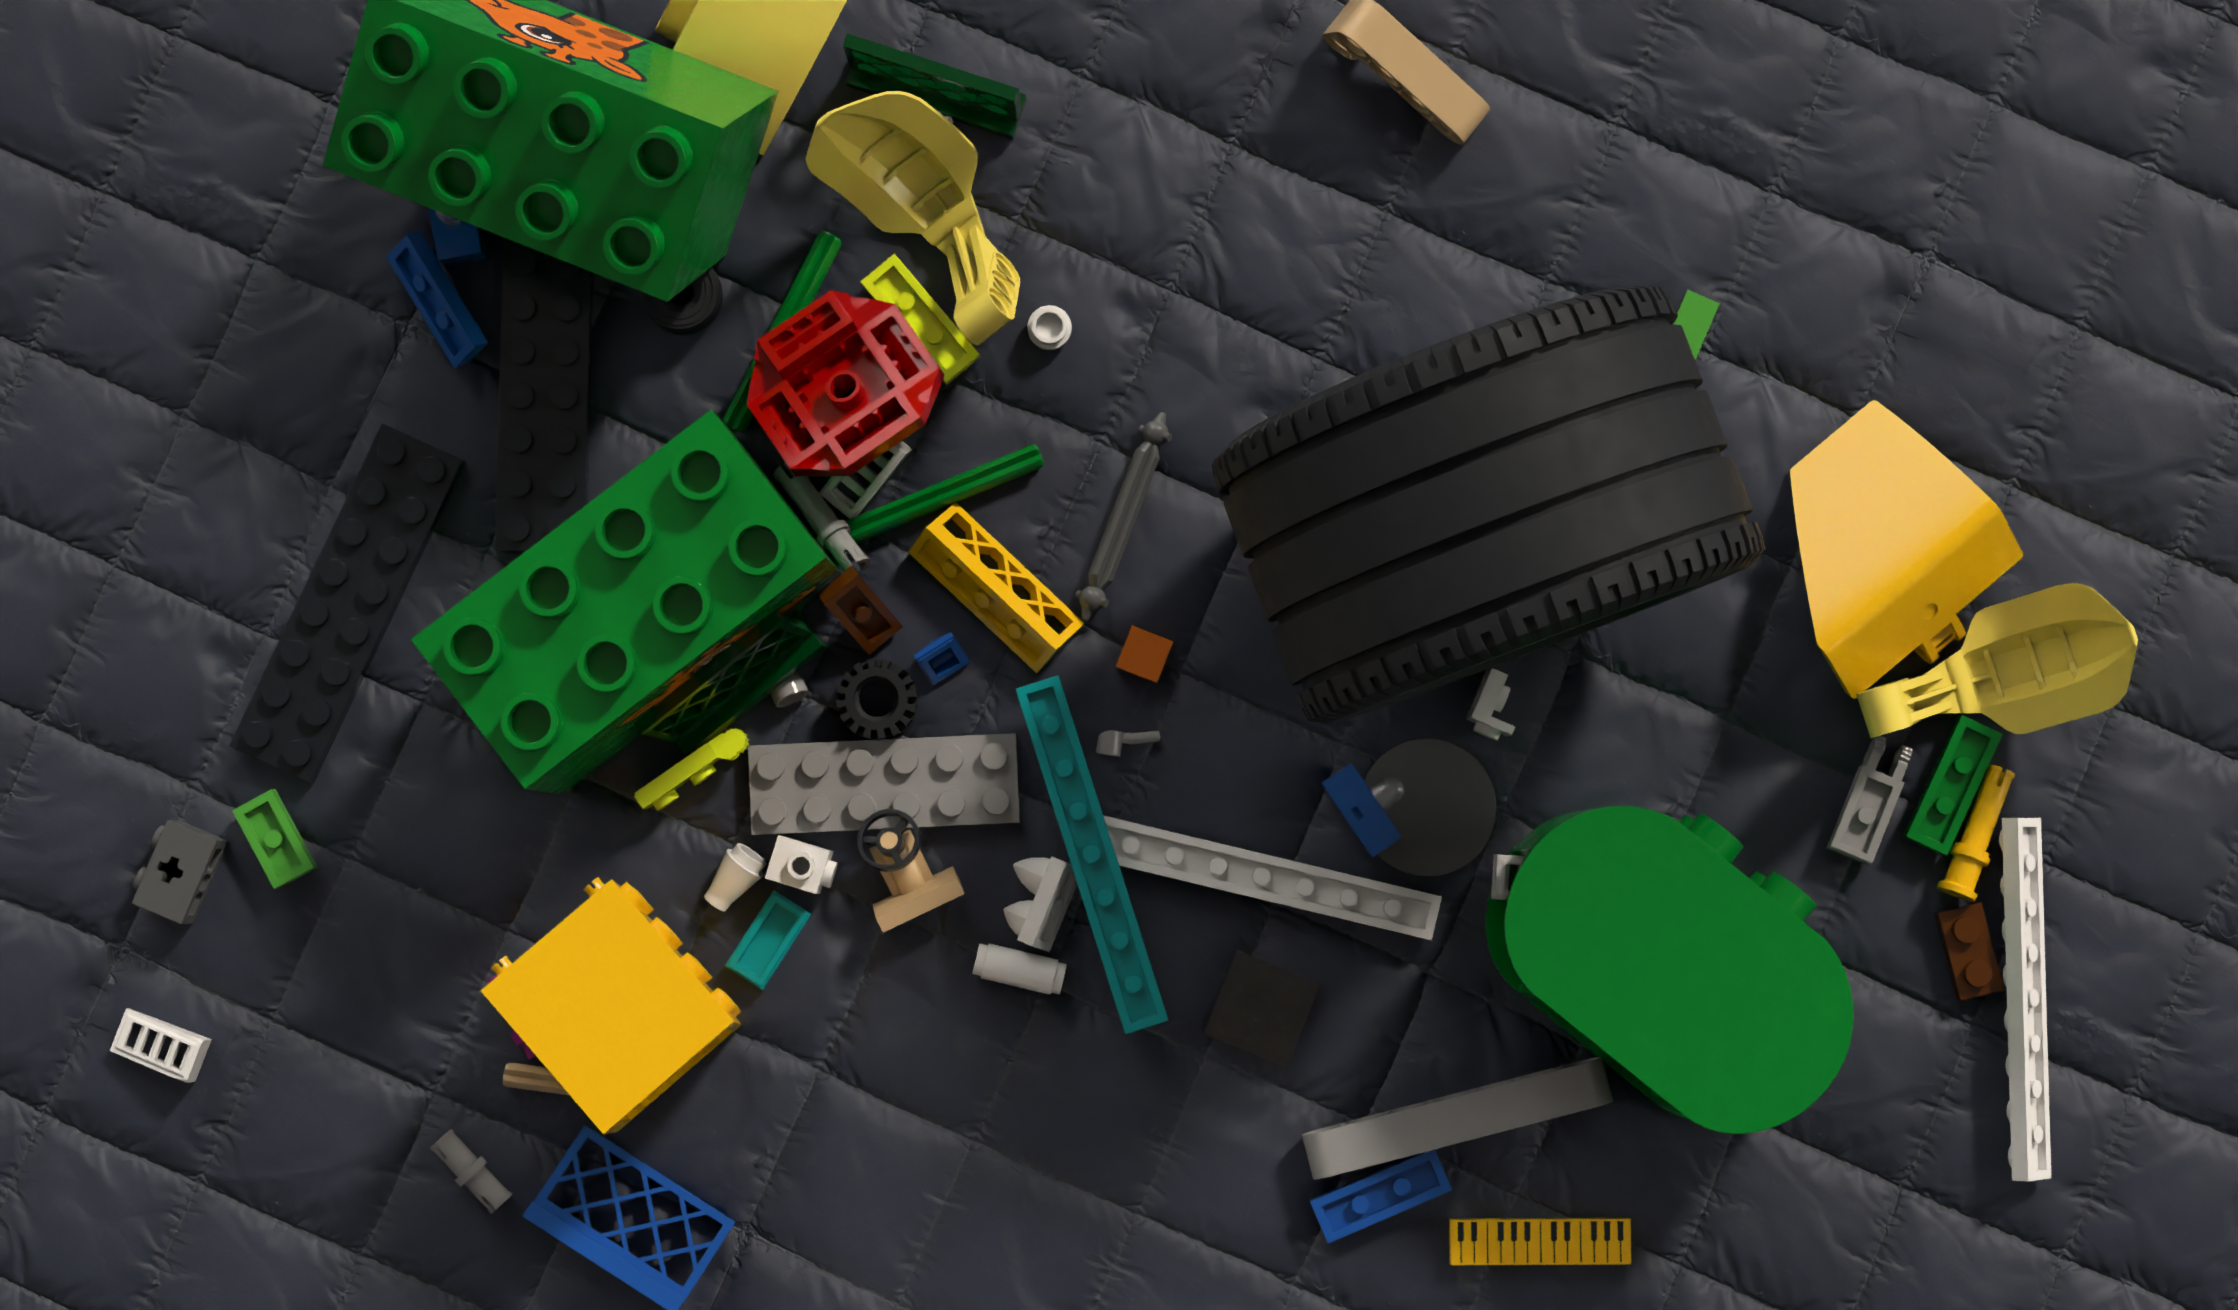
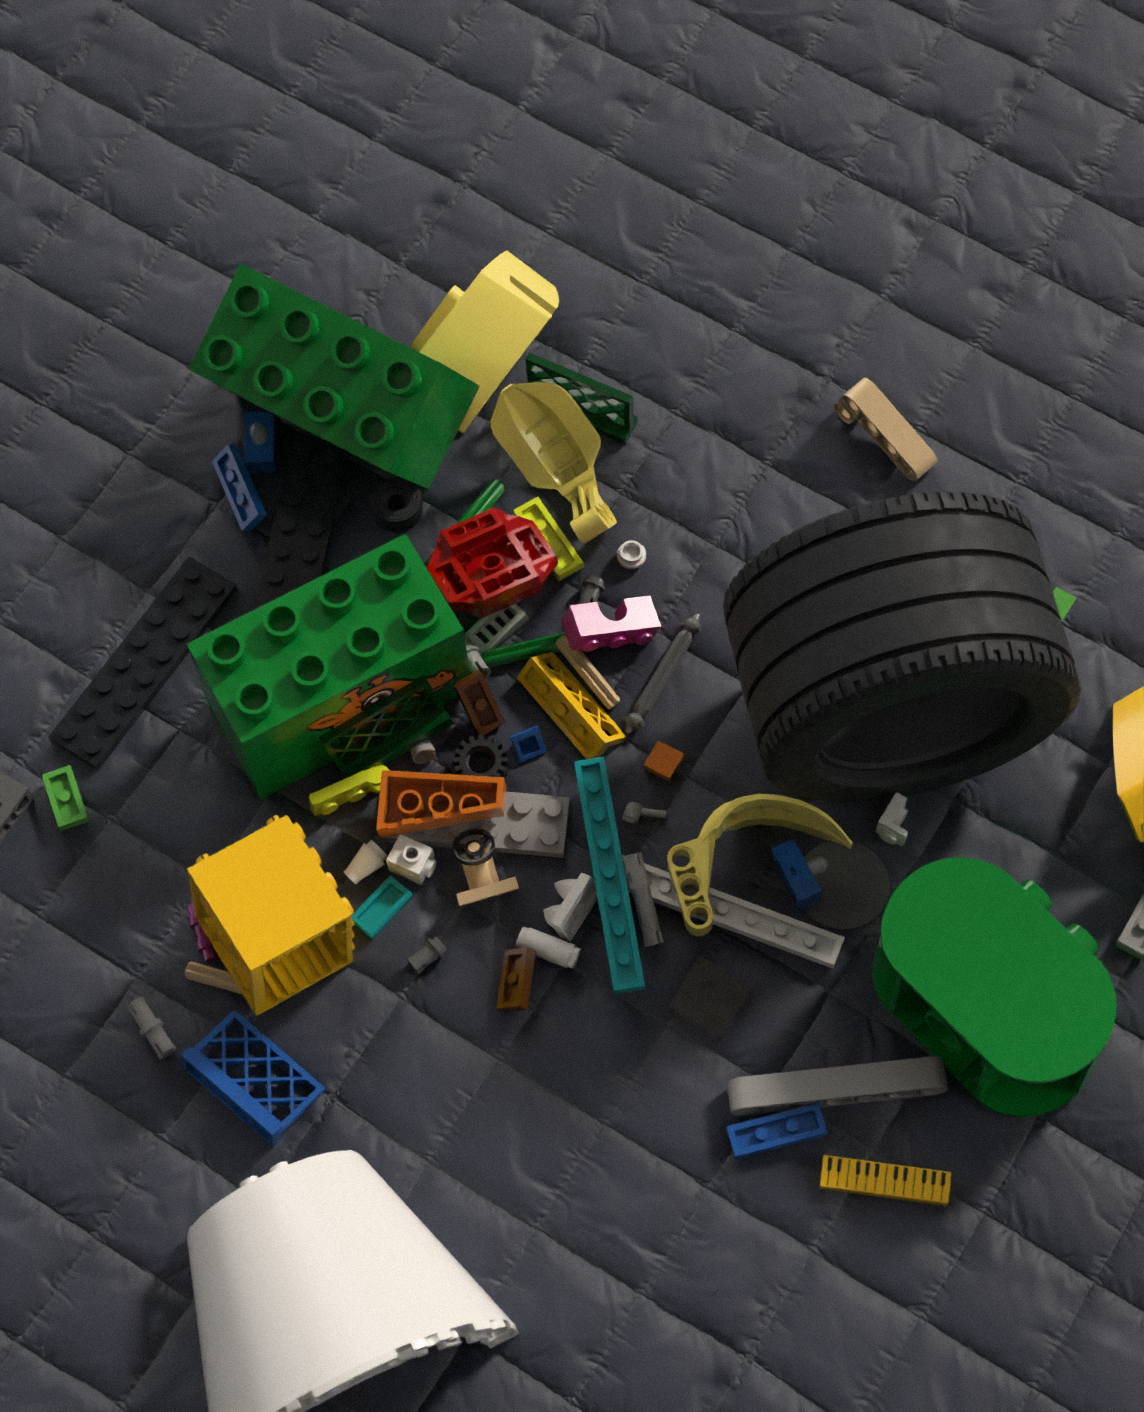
camera: 10 degrees right, 20 degrees down
none -> orange wedge [376,770,506,838]
none -> dark grey pin [406,937,447,975]
none -> reddish brown plate [496,947,536,1013]
none -> tan axle [555,634,620,710]
none -> arch [561,596,661,652]
none -> dark grey pin [578,575,605,604]
none -> light grey pin [622,852,664,947]
none -> light yellow piece [667,794,853,936]

